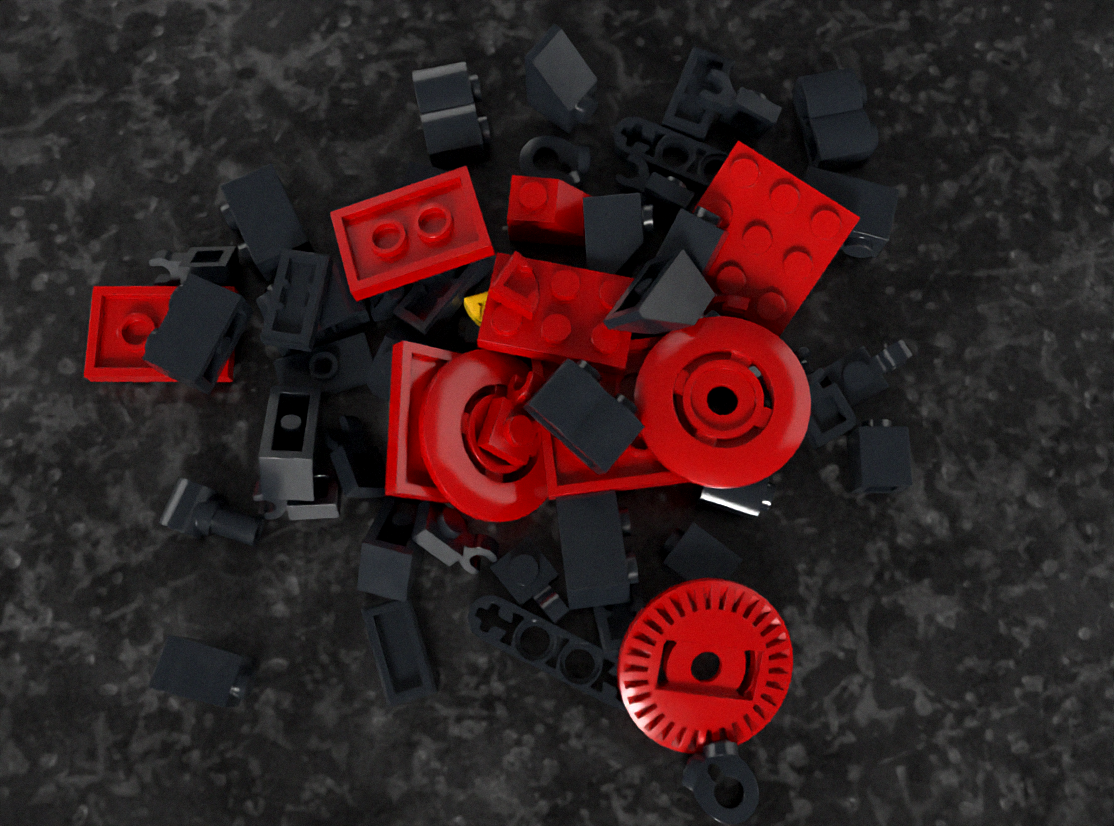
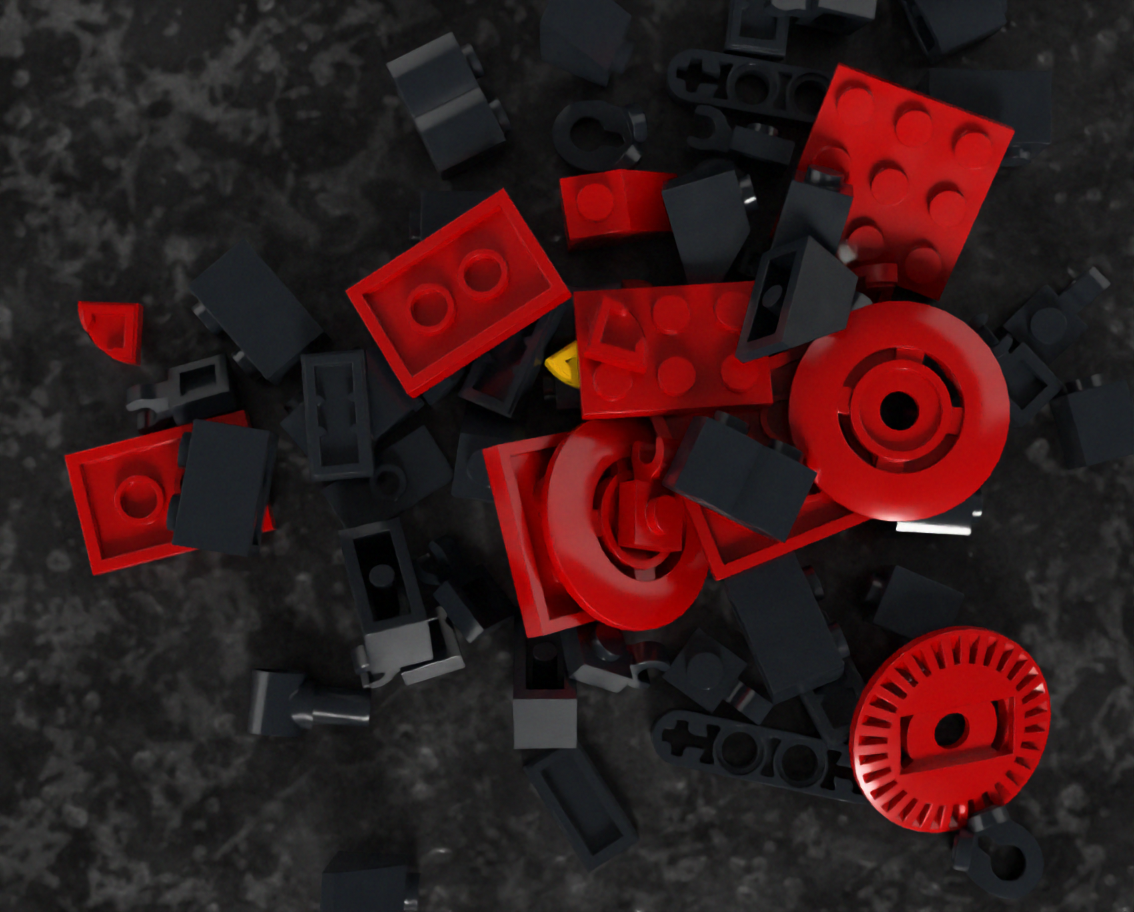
camera: 25 degrees left, 10 degrees up
none -> red tile [78,301,144,366]

